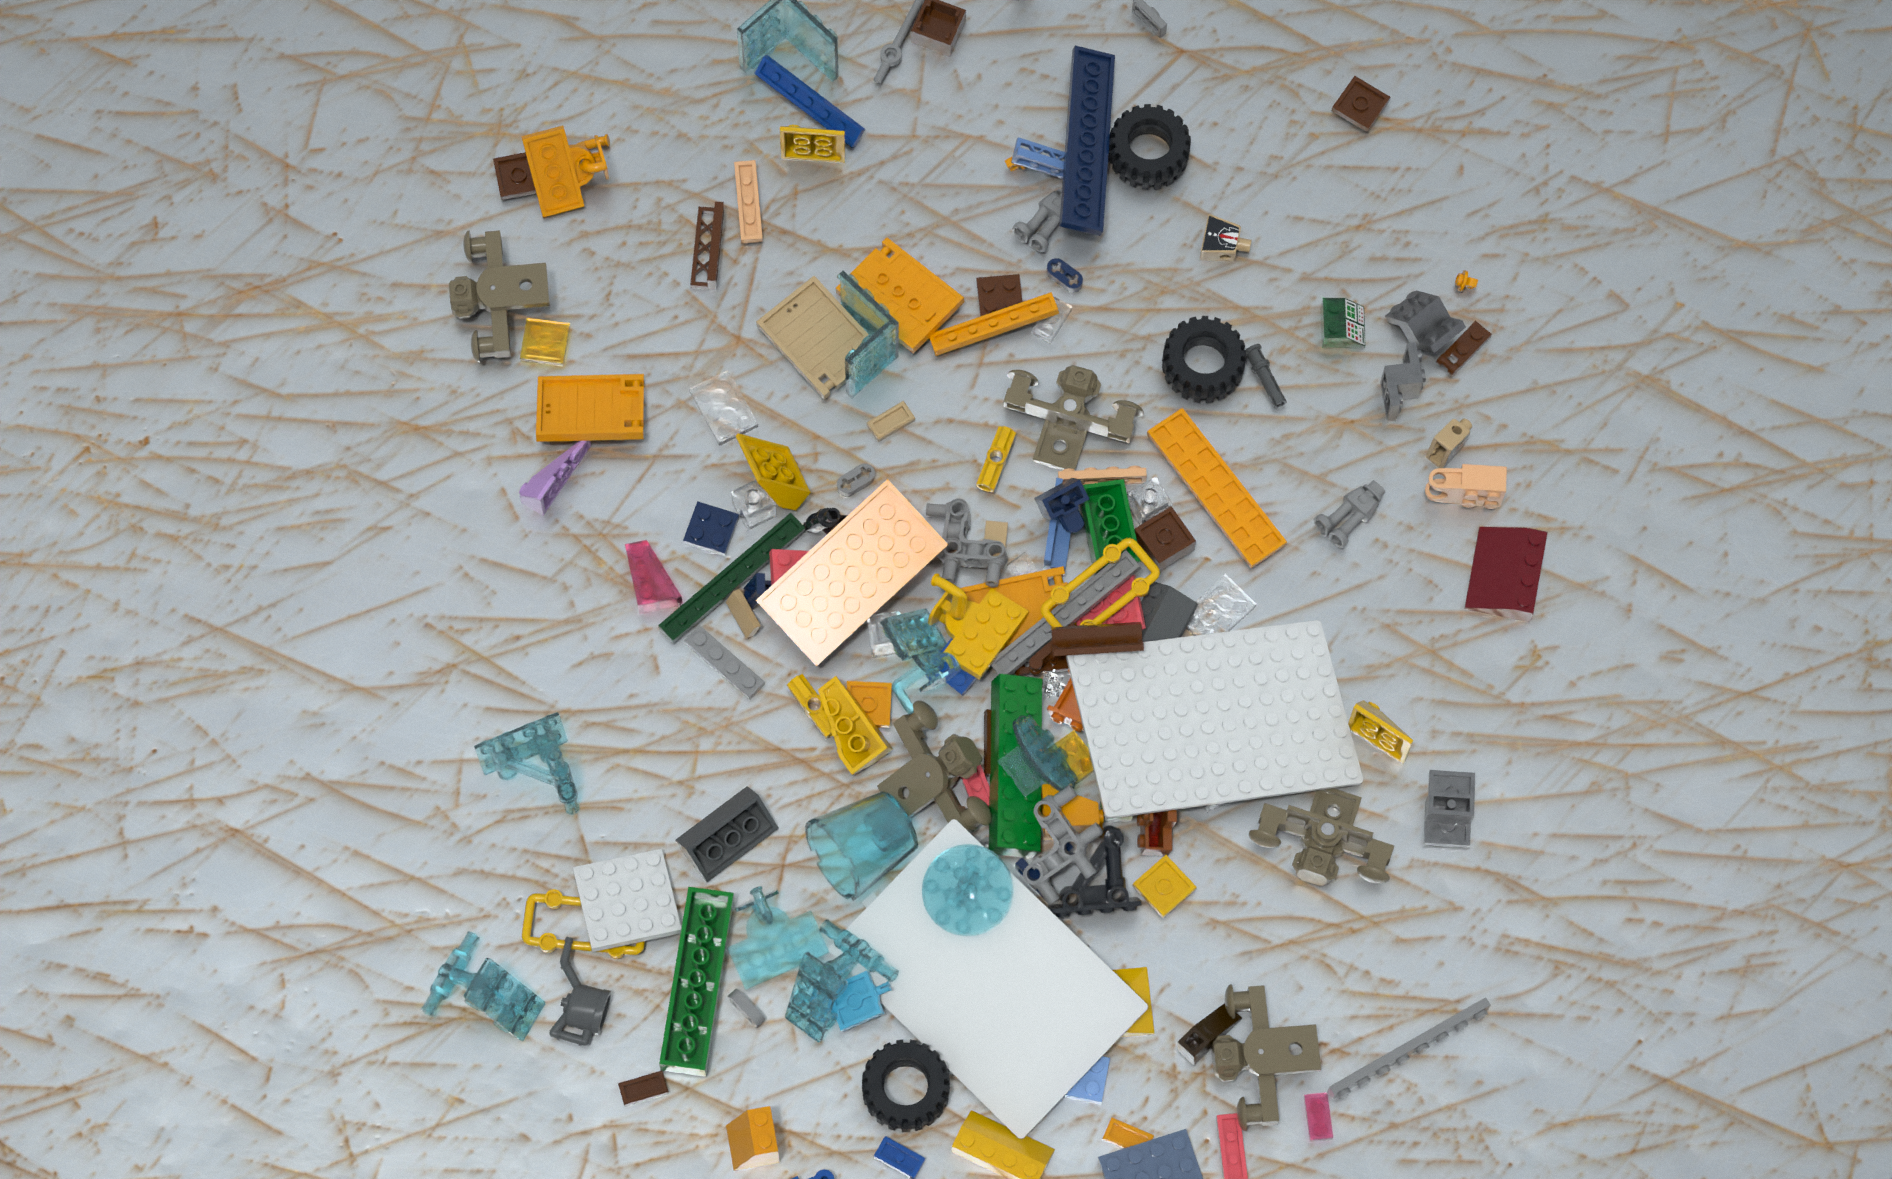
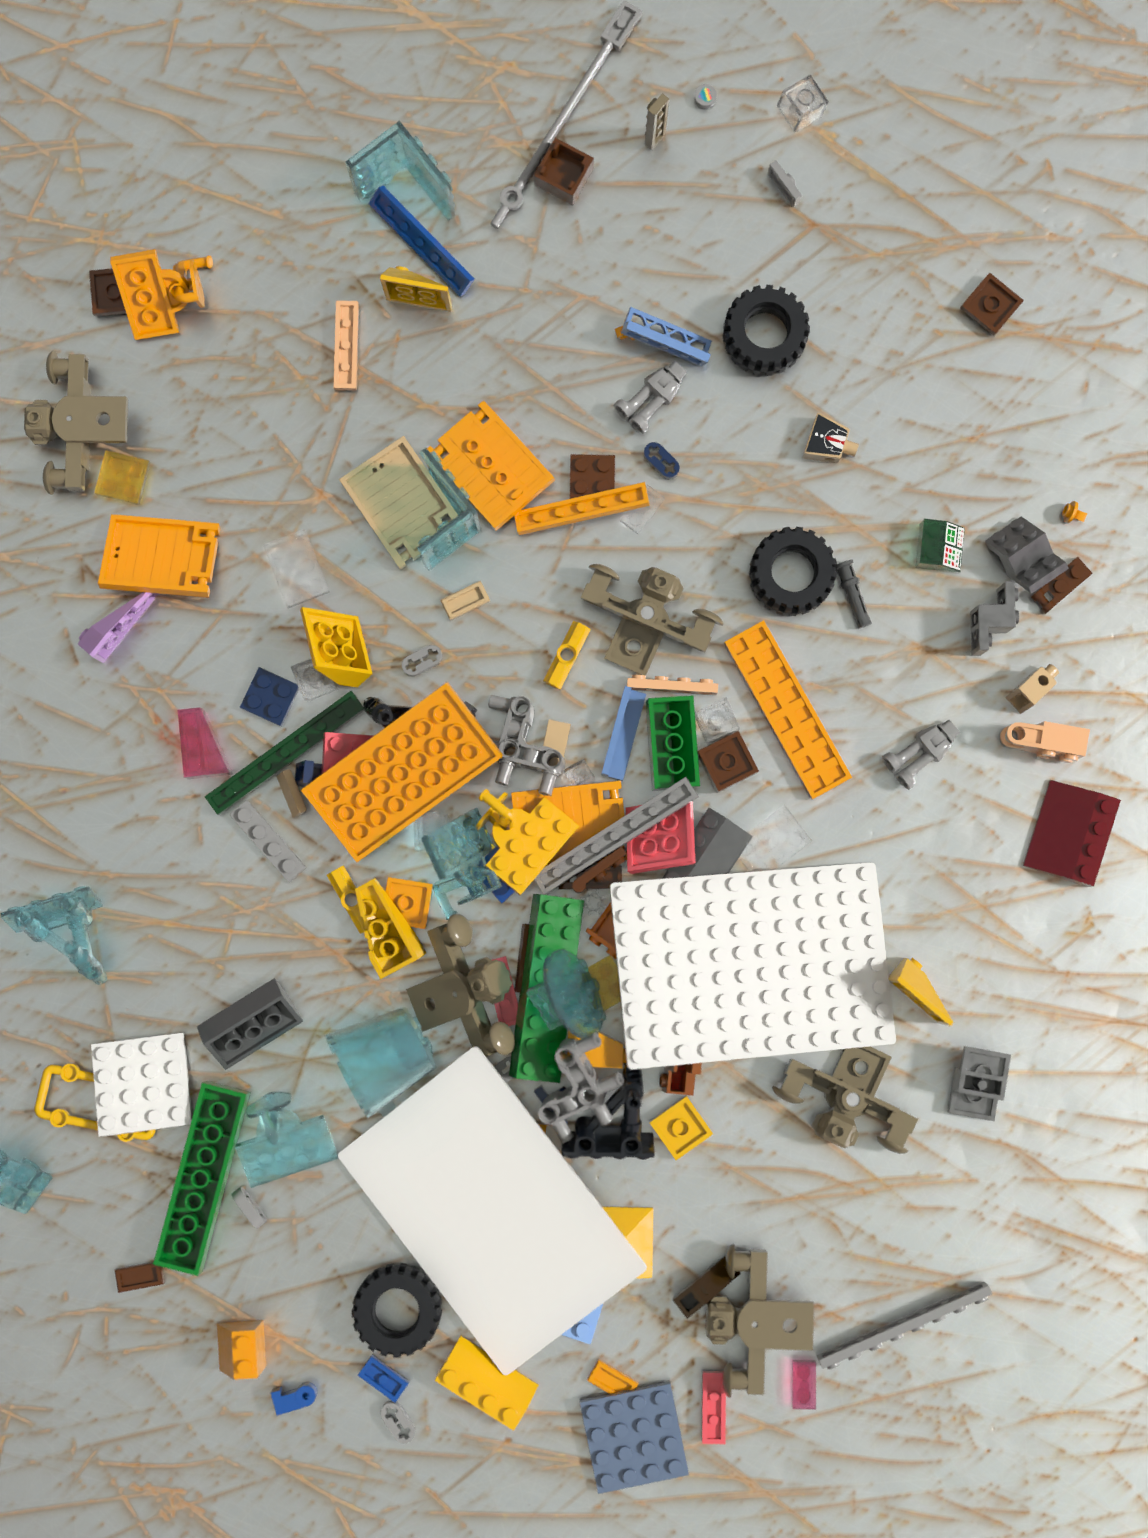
camera: 10 degrees right, 15 degrees up
dark grey piece [549,937,611,1046] -> none
reddish brown fence [690,201,724,290] -> none
clear light blue plate [785,919,899,1042] -> none
medium azure plate [818,971,892,1032] -> none
clear light blue bracket [922,844,1014,936] -> none
dark blue brick [1034,478,1089,532] -> none
yellow bar [1041,538,1160,627] -> none
reddish brown fence [1051,622,1144,656] -> none
dark blue plate [1059,45,1115,236] -> none

